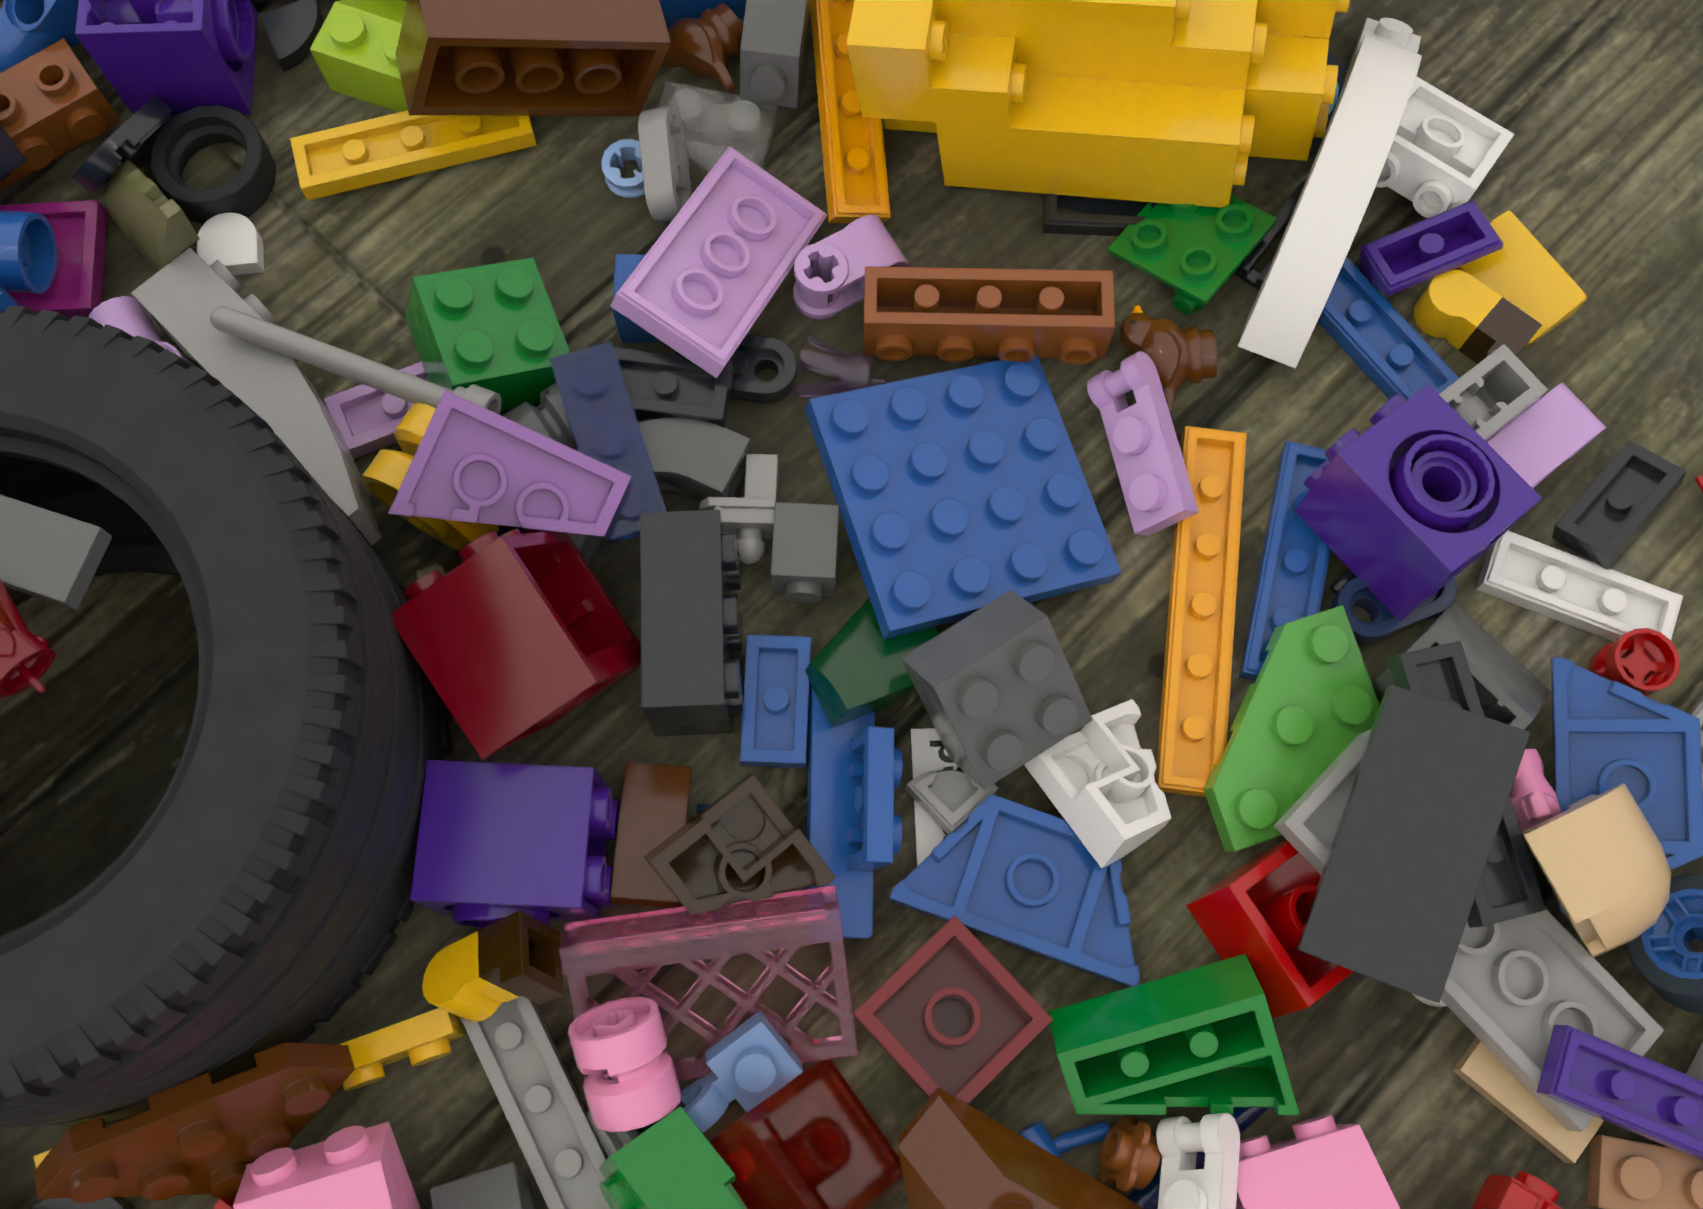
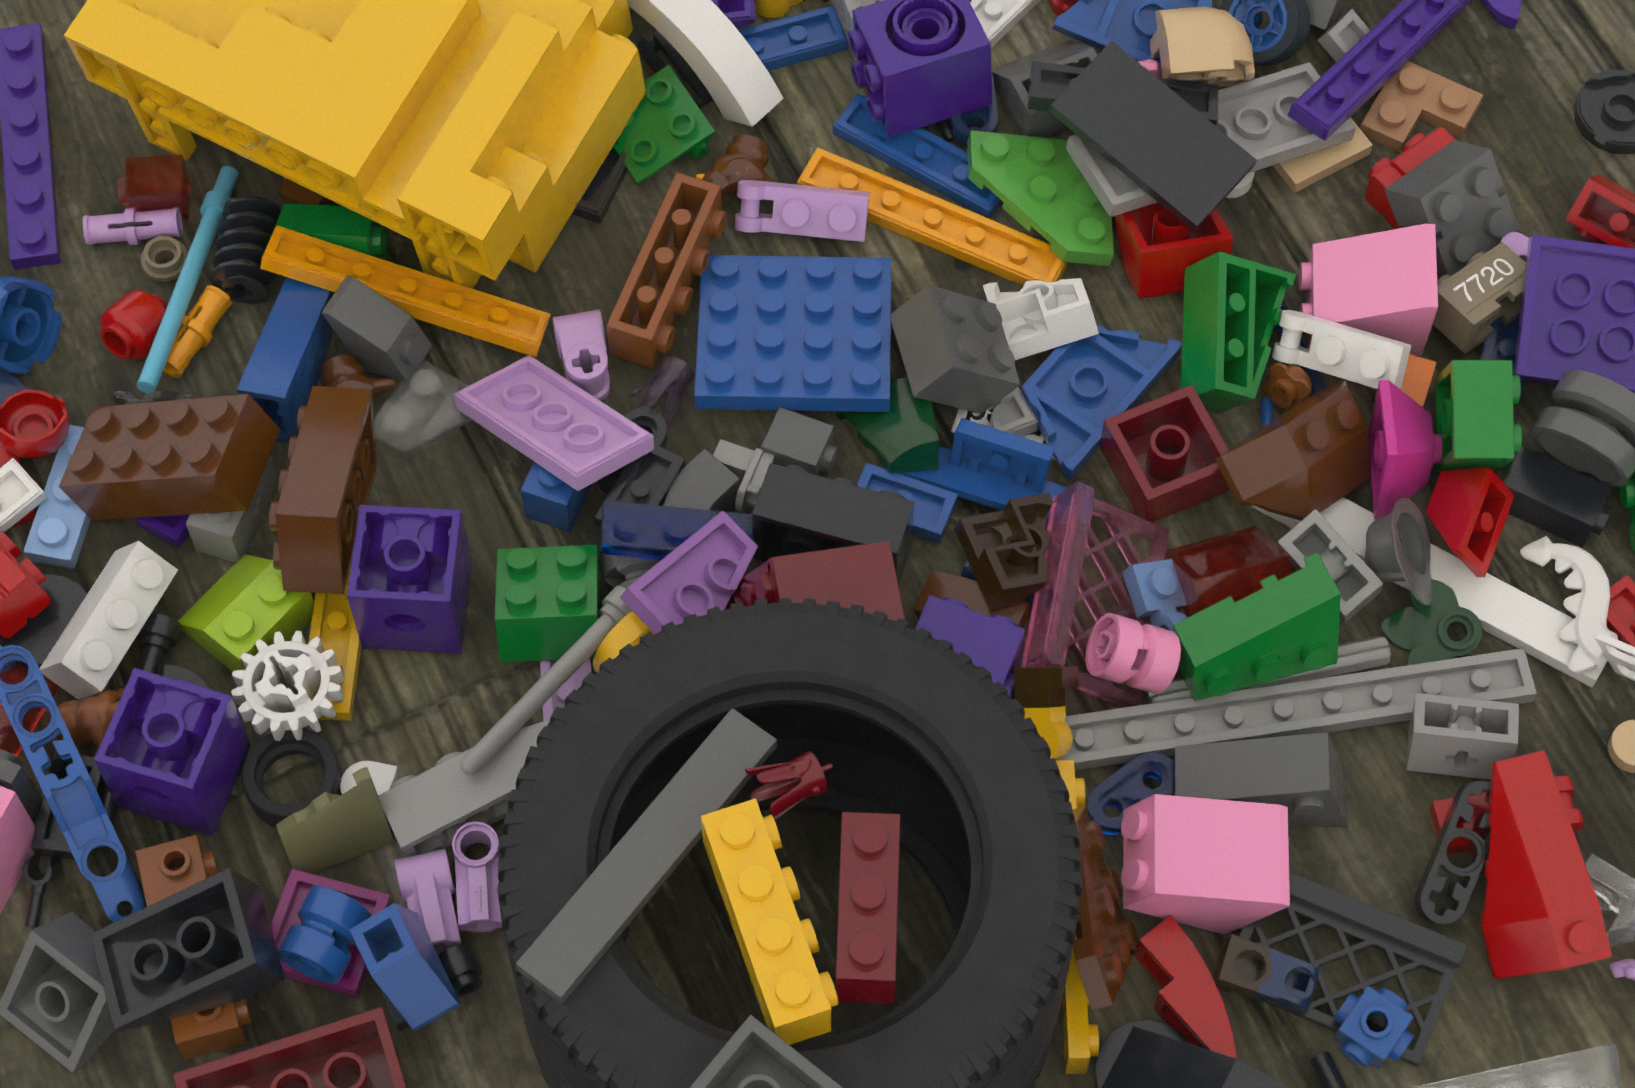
camera: 70 degrees left, 10 degrees down
black tile [72,94,173,193] -> none
light blue bush [601,139,645,198] -> none
light grey beam [638,106,692,224] -> none
none -> white gear [231,631,345,741]
none -> dark purple brick [347,505,472,653]
none -> clear blue plate [1087,752,1175,836]

